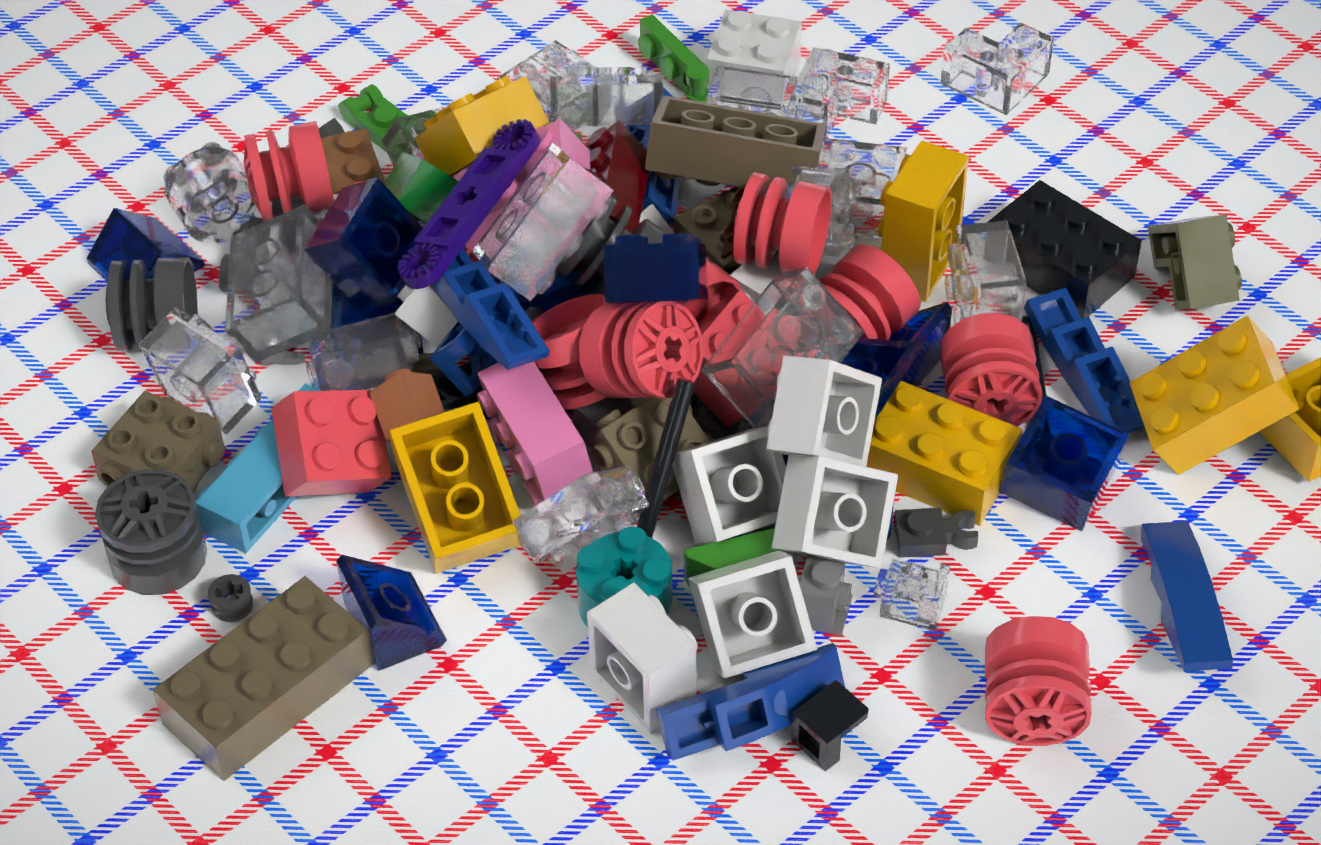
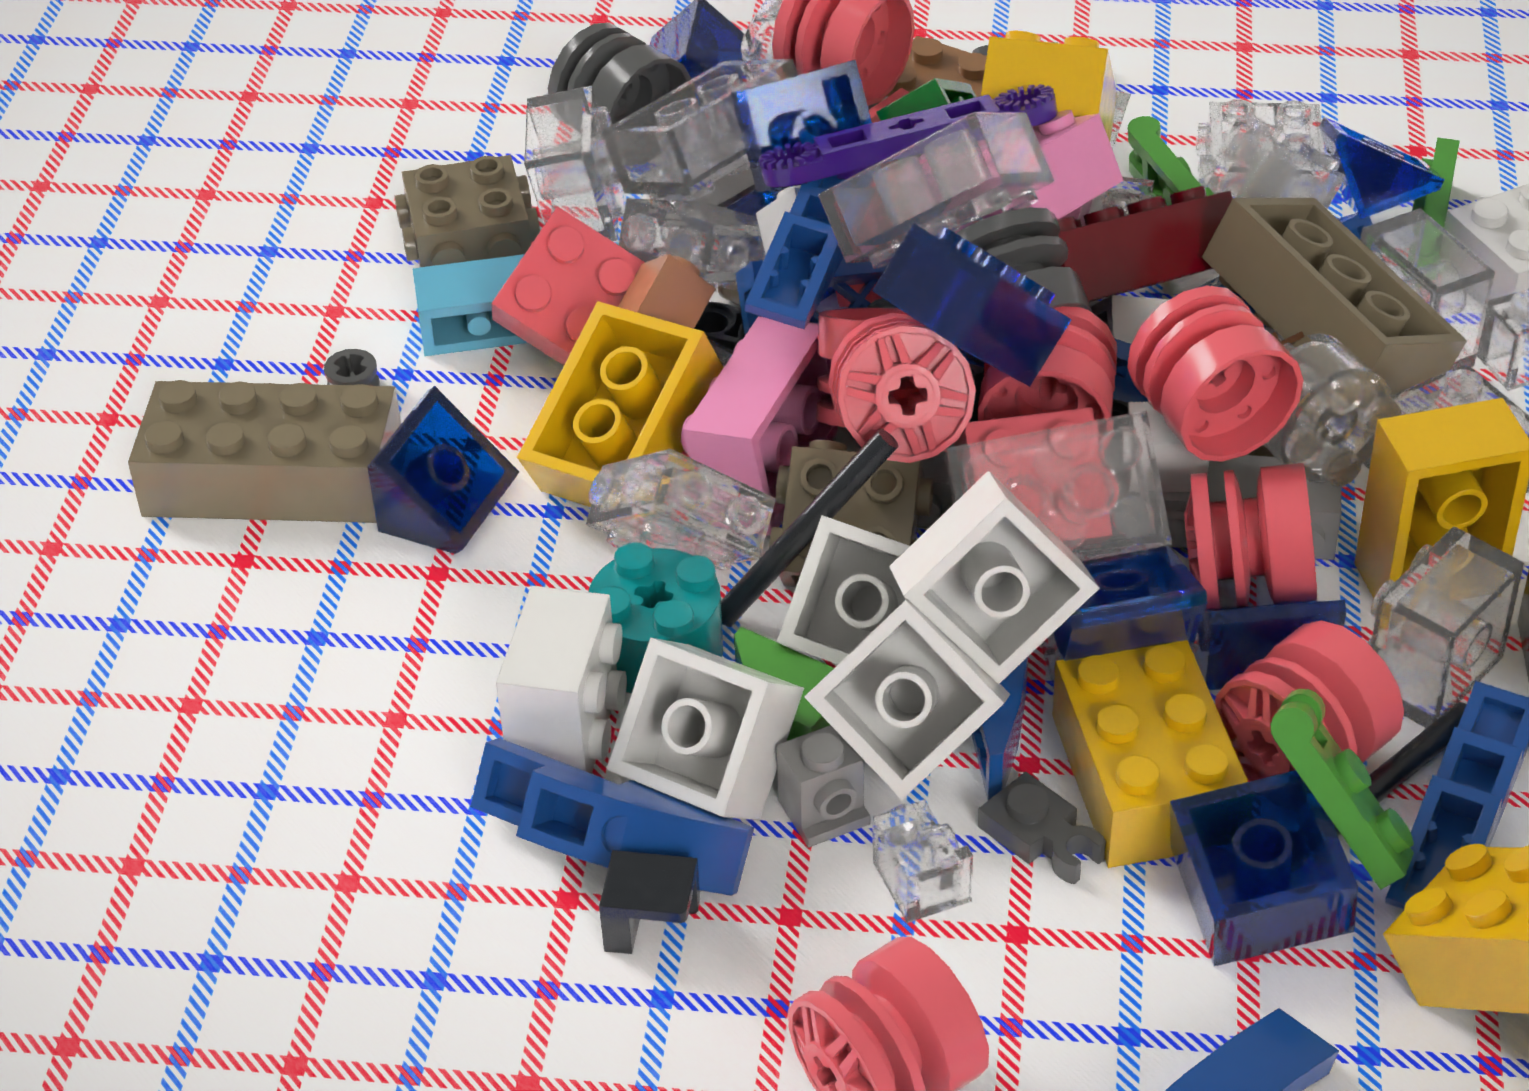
camera: 50 degrees right, 5 degrees down
dark grey wheel [95,469,207,595] -> none
none -> bright green plate [1271,689,1414,890]
none -> clear blue slope [1319,117,1445,219]

